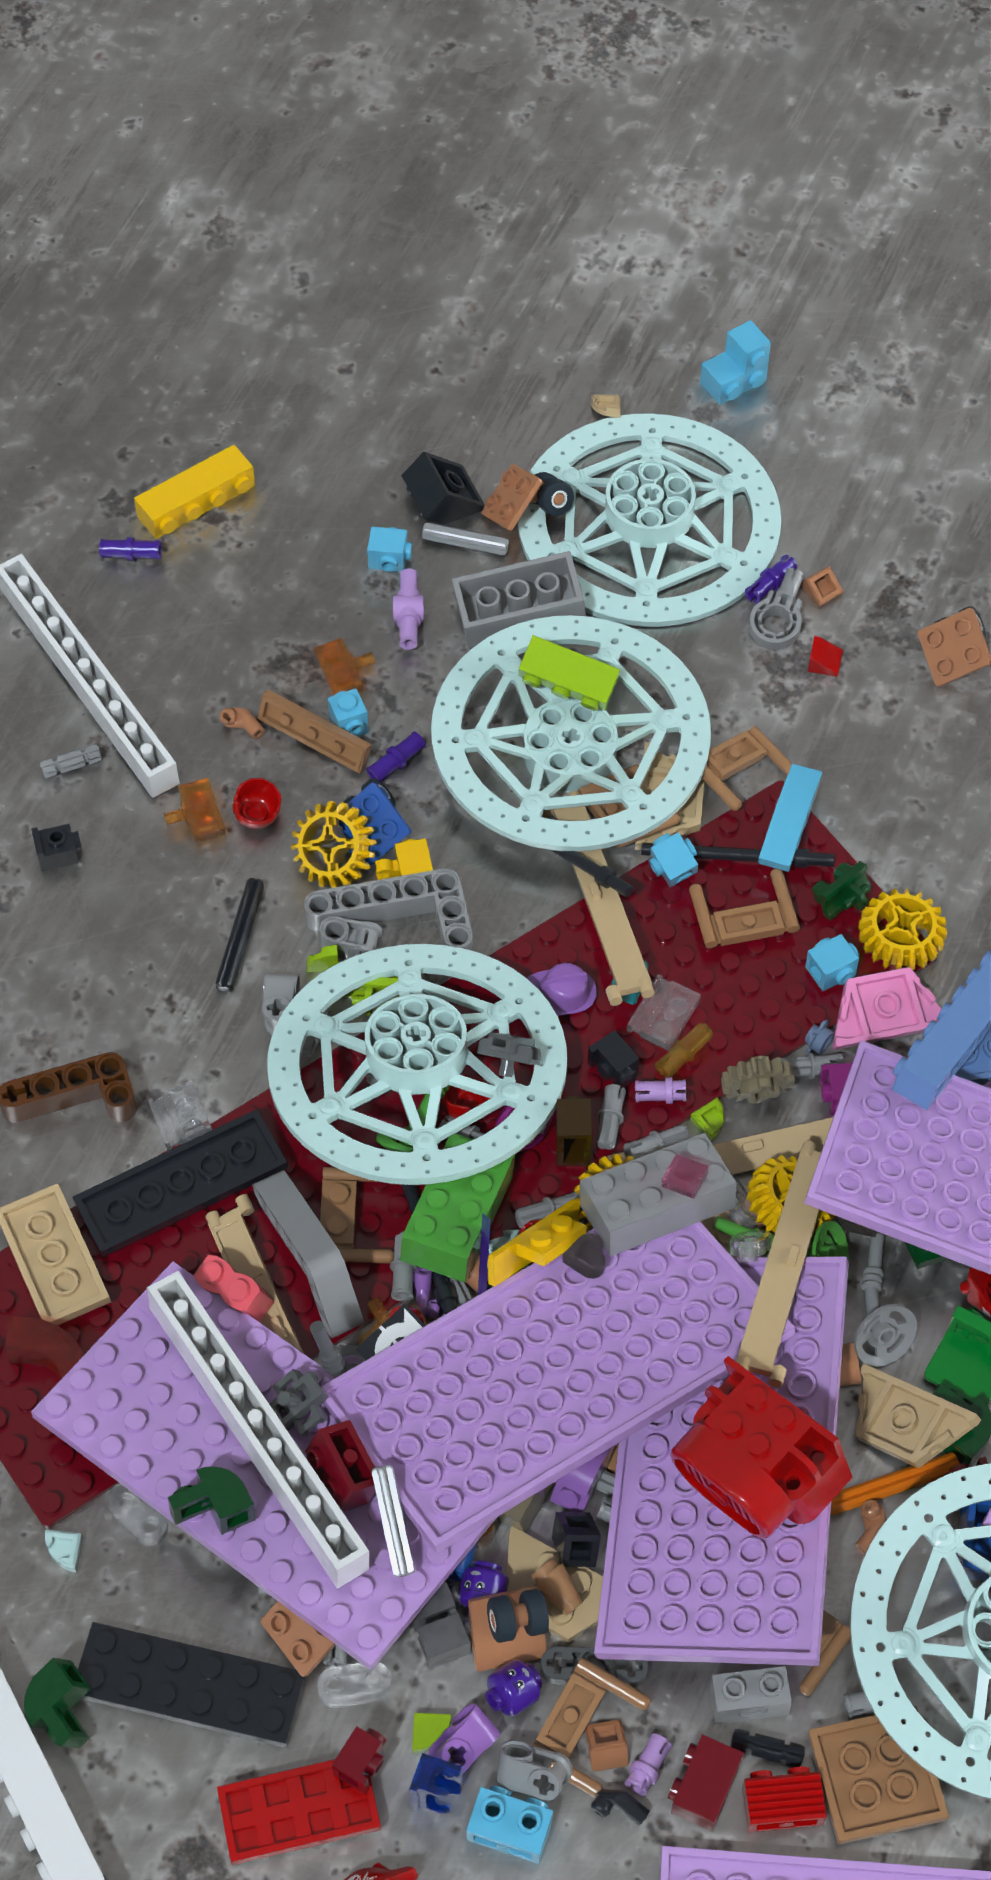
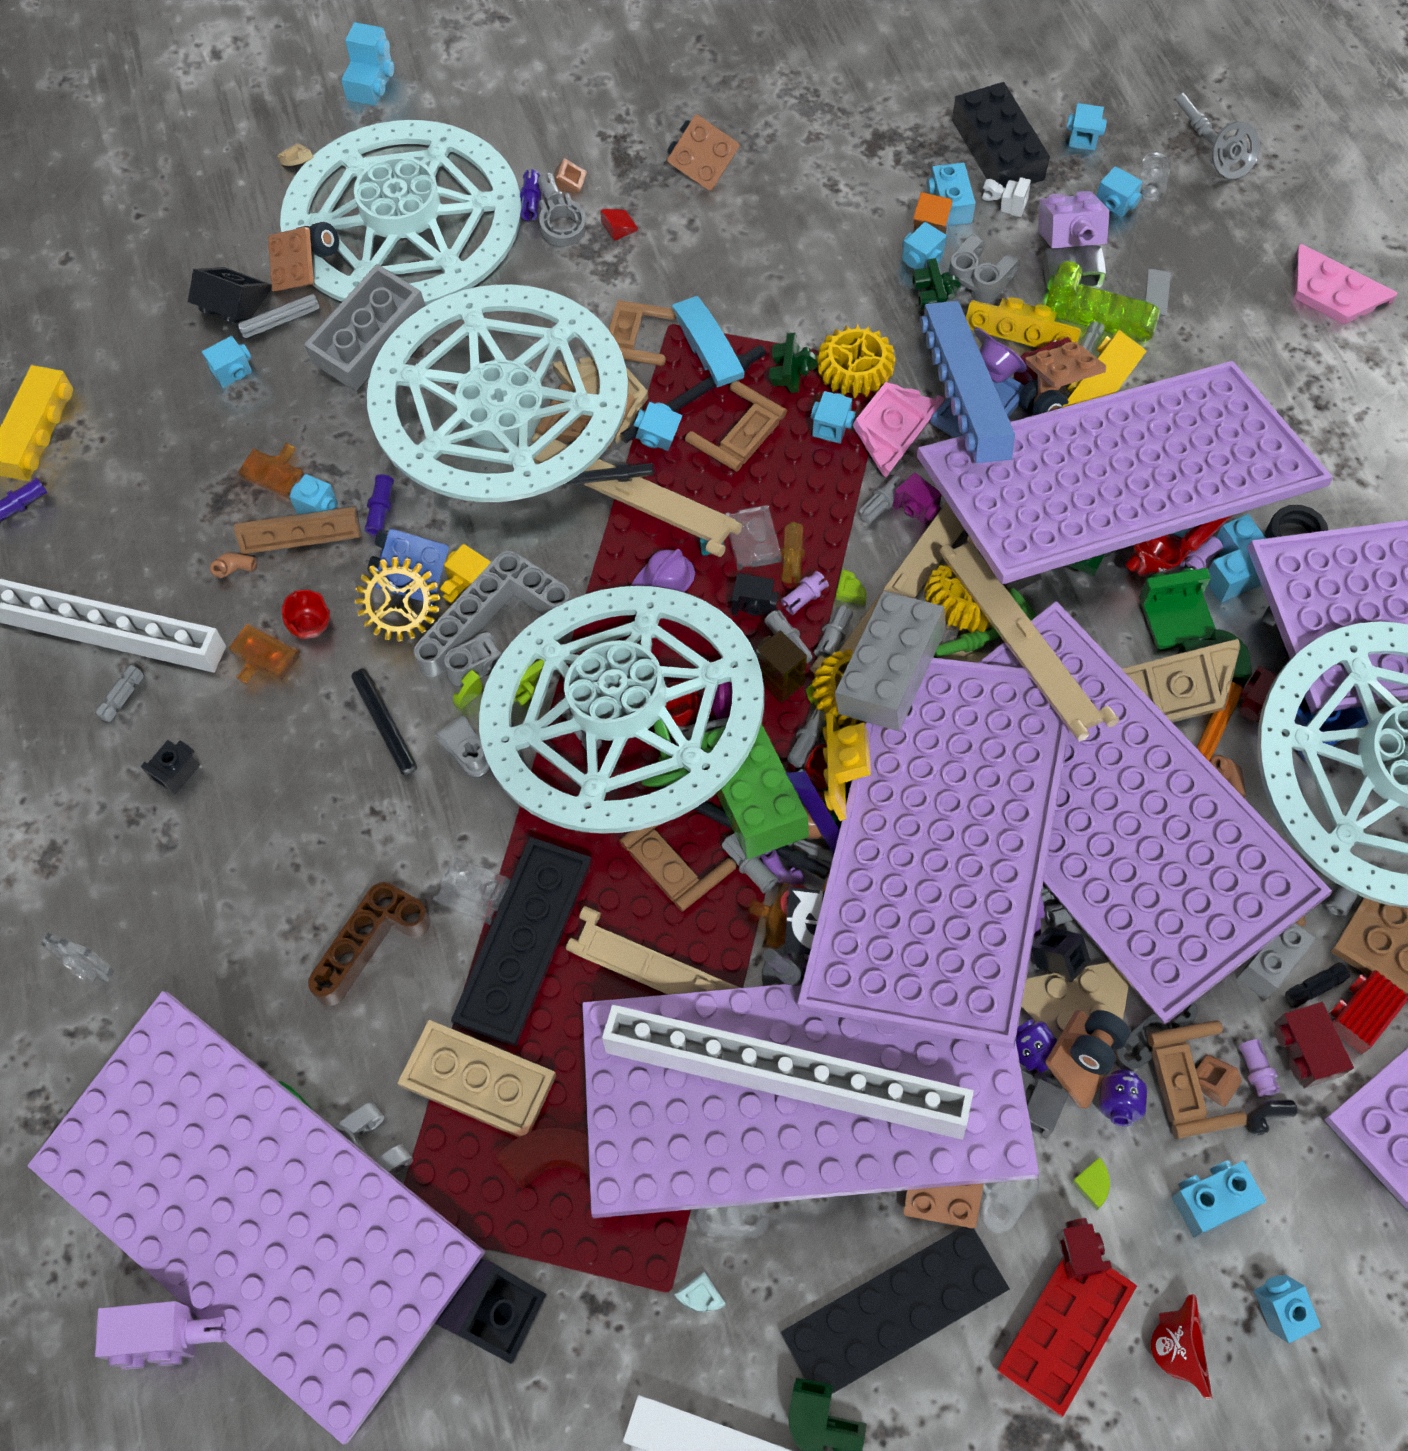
camera: 40 degrees left, 5 degrees up
dark green brick [168,1466,255,1535] -> none
coral brick [194,1255,274,1322] -> none
light grey beam [252,1170,364,1338] -> none
dark grey piece [269,1369,329,1437] -> none
dark red brick [305,1420,376,1512] -> none
axle [372,1465,415,1577] -> none
lavender pin [393,568,424,650] -> none
clear blue hinge [409,1753,463,1815] -> none
medium lavender piece [427,1703,500,1774] -> none
dark grey piece [477,1033,541,1077] -> none
light grey piece [496,1740,573,1801] -> none
lime brick [518,635,620,711] -> none
medium nougat cone [531,1558,584,1616] -> none
clear smoke tile [562,1234,605,1279] -> none
clear pink tile [662,1154,708,1199] -> none
red brick [670,1356,853,1538] -> none
dark tan gear [721,1056,795,1104] -> none
clear plate [729,1231,771,1262] -> none
sand blue plate [805,1020,834,1055] -> none
light grey dish [854,1233,917,1367] -> none

